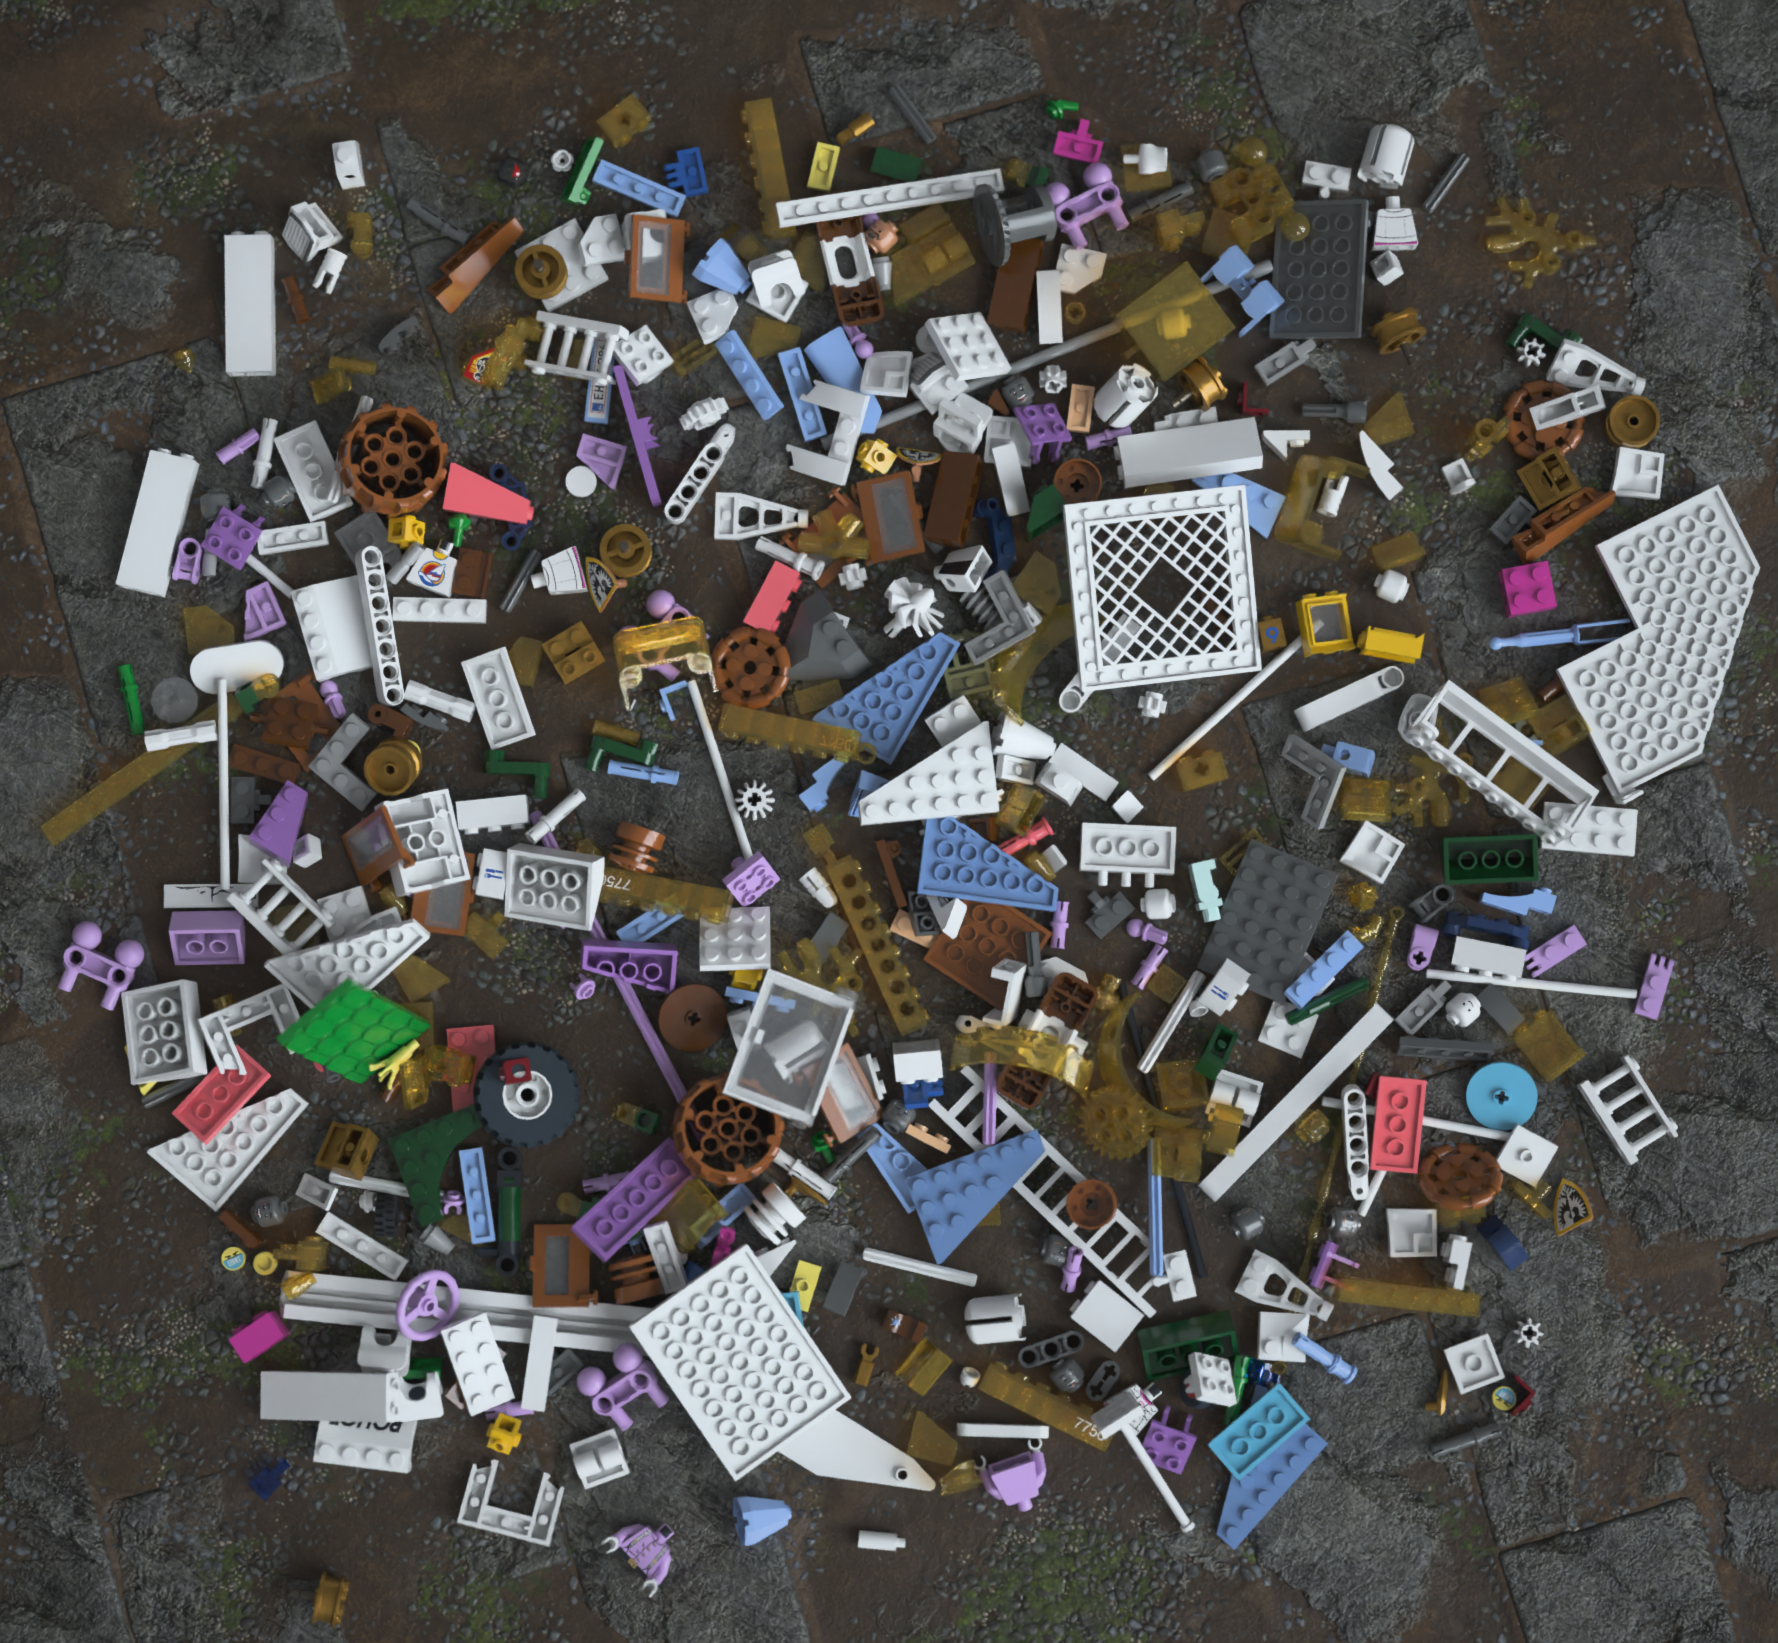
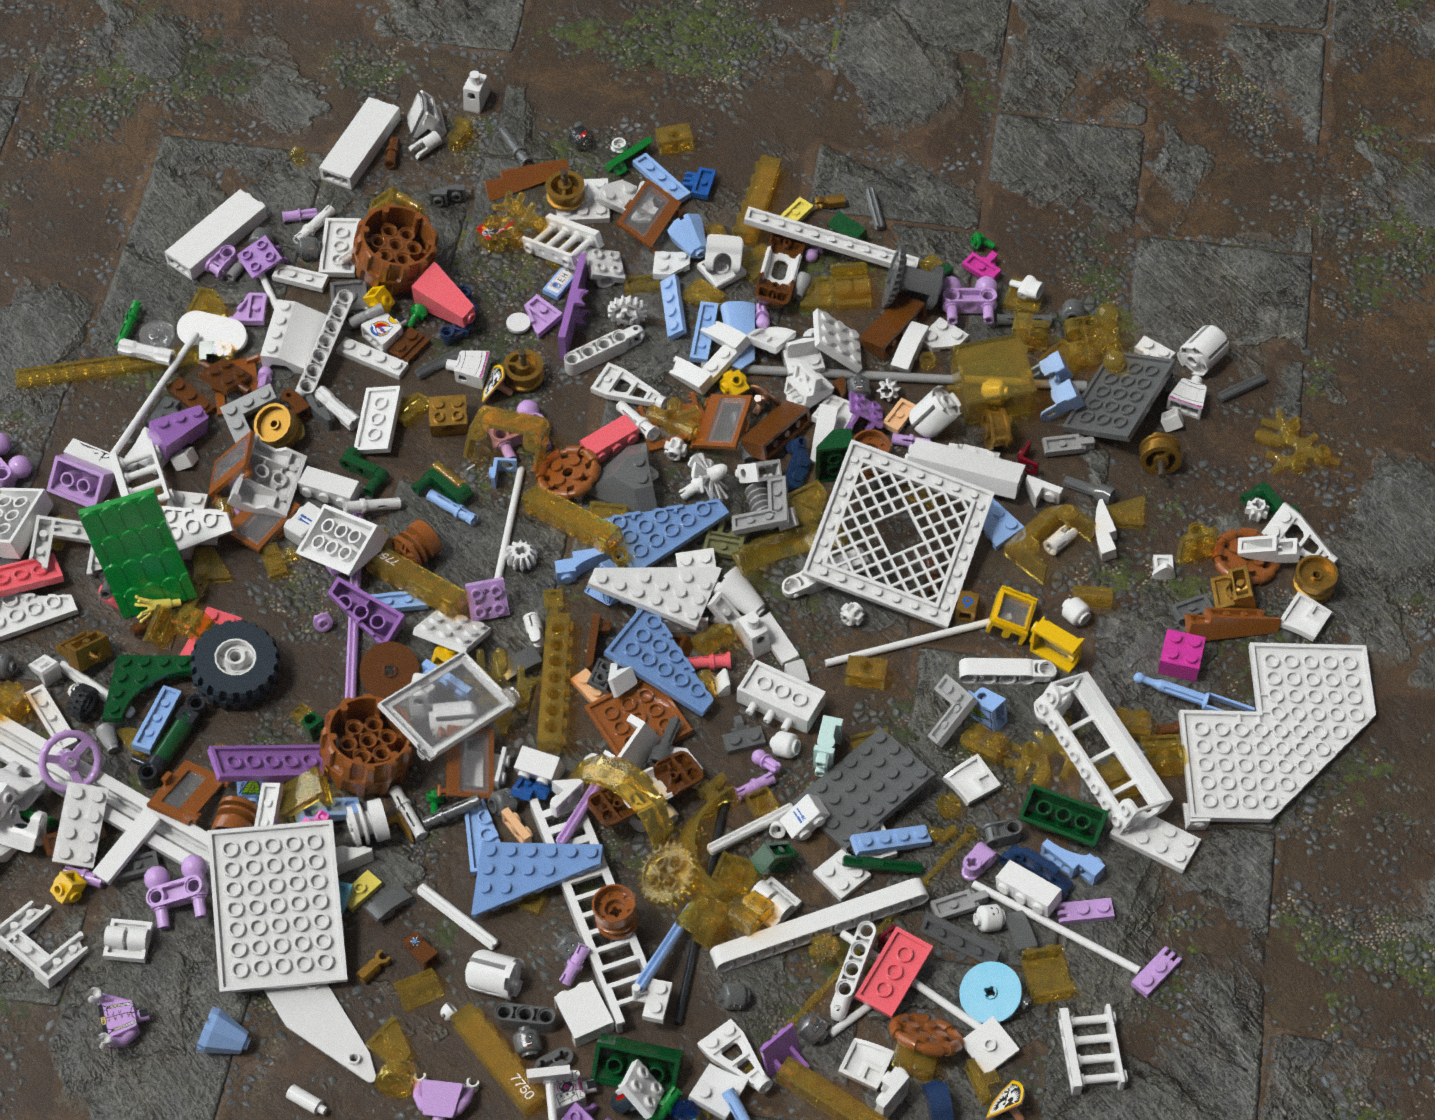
camera: 25 degrees right, 30 degrees down
lavender plate [441,1190,465,1215] -> none
dark red bracket [498,1058,532,1085] -> none
nougat head [864,220,898,254] -> none
white beam [957,1423,1049,1438] -> none
lavender pin [1050,901,1069,949] -> none
none -> white slope [550,779,584,818]

